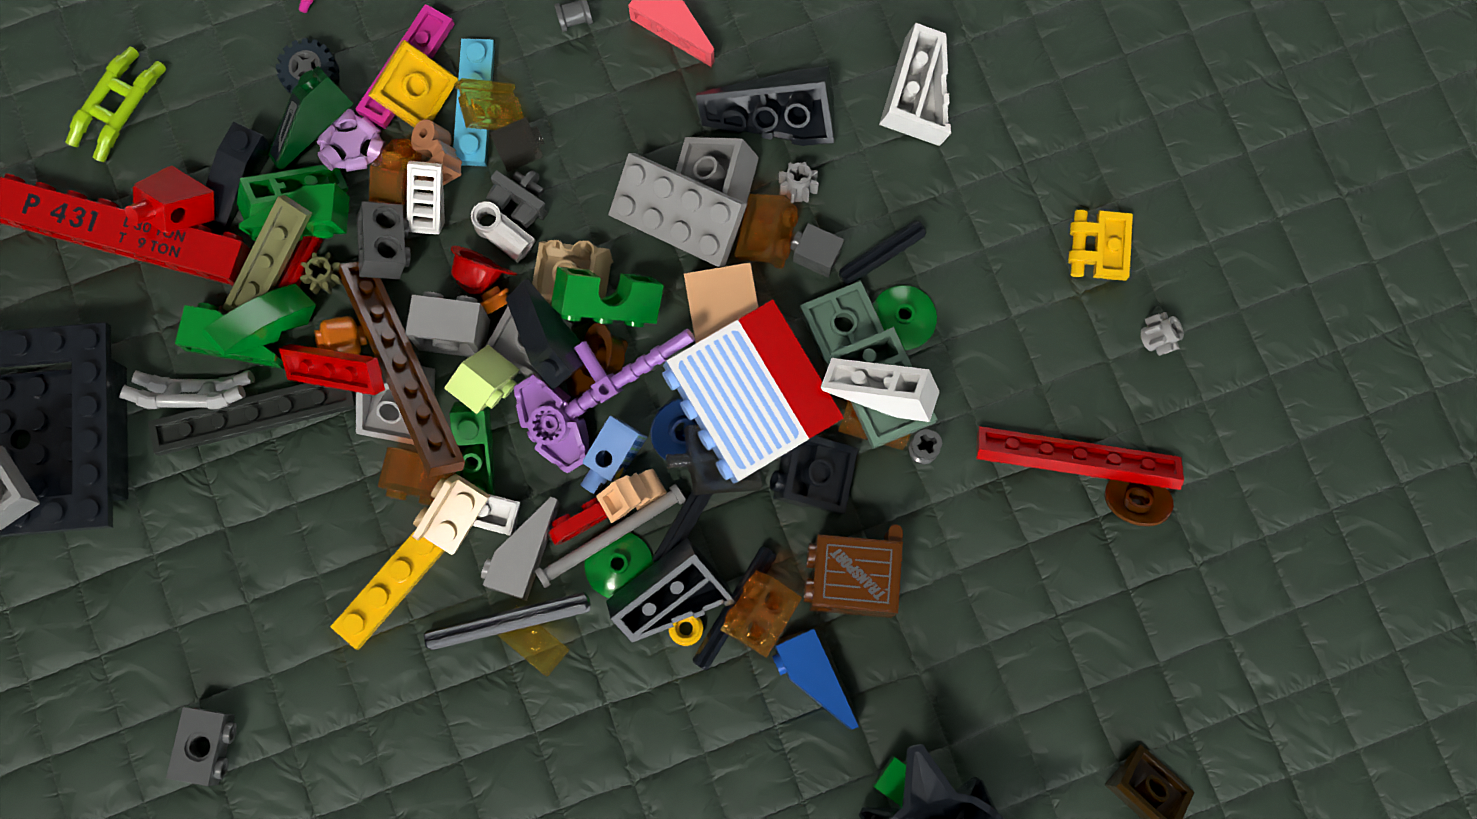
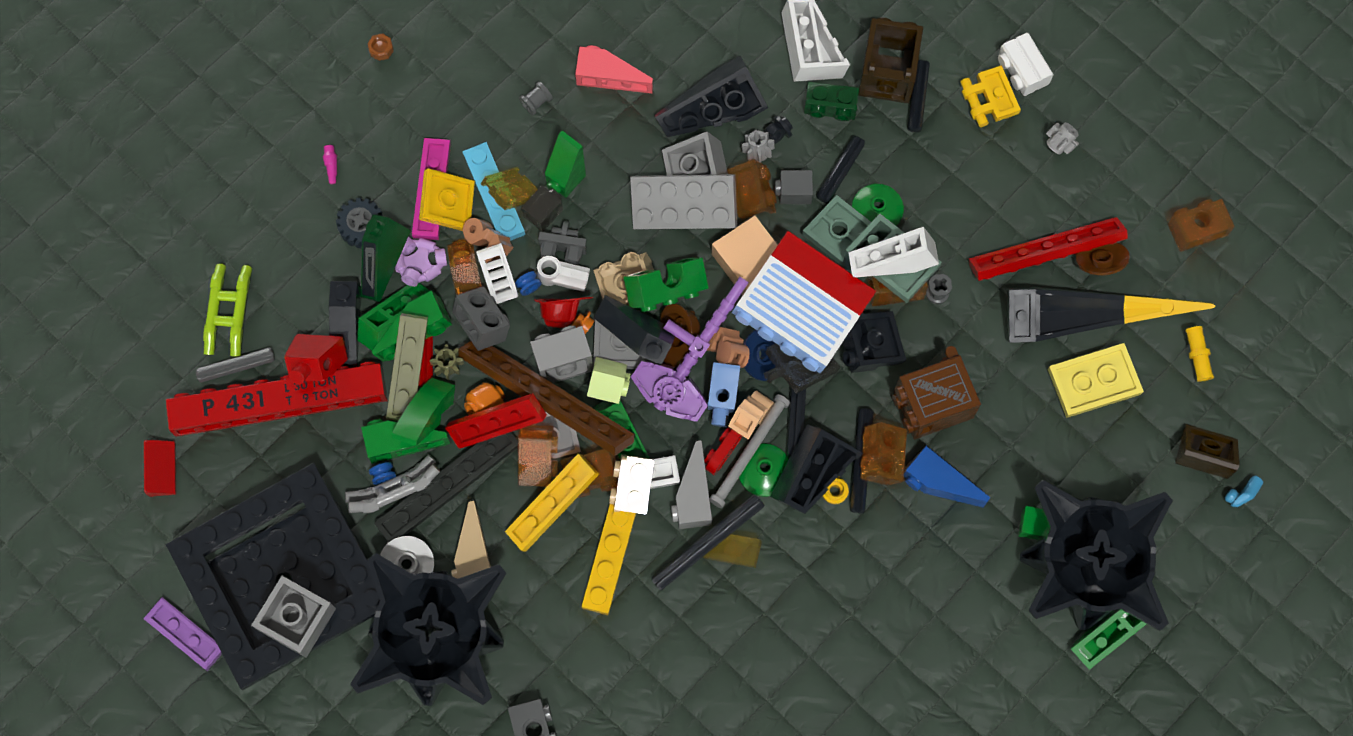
camera: 25 degrees left, 5 degrees down
none -> dark grey axle [196,348,275,383]
none -> black piece [350,553,507,706]
none -> blue bush [369,462,396,485]
none -> white dish [380,536,434,575]
none -> tan slope [451,501,491,579]
none -> yellow plate [505,454,599,552]
none -> blue bush [515,271,542,296]
none -> clear orange brick [518,425,559,487]
none -> green slope [545,131,586,198]
none -> nougat leg [707,327,750,368]
none -> black plate [766,115,793,144]
none -> dark green bracket [804,81,859,121]
none -> dark brown container [859,18,923,104]
none -> black axle [908,60,930,133]
none -> white brick [998,33,1053,96]
none -> black plate [1007,287,1215,343]
none -> light yellow plate [1048,343,1144,418]
none -> clear orange brick [1168,199,1235,252]
none -> yellow pin [1185,326,1214,382]

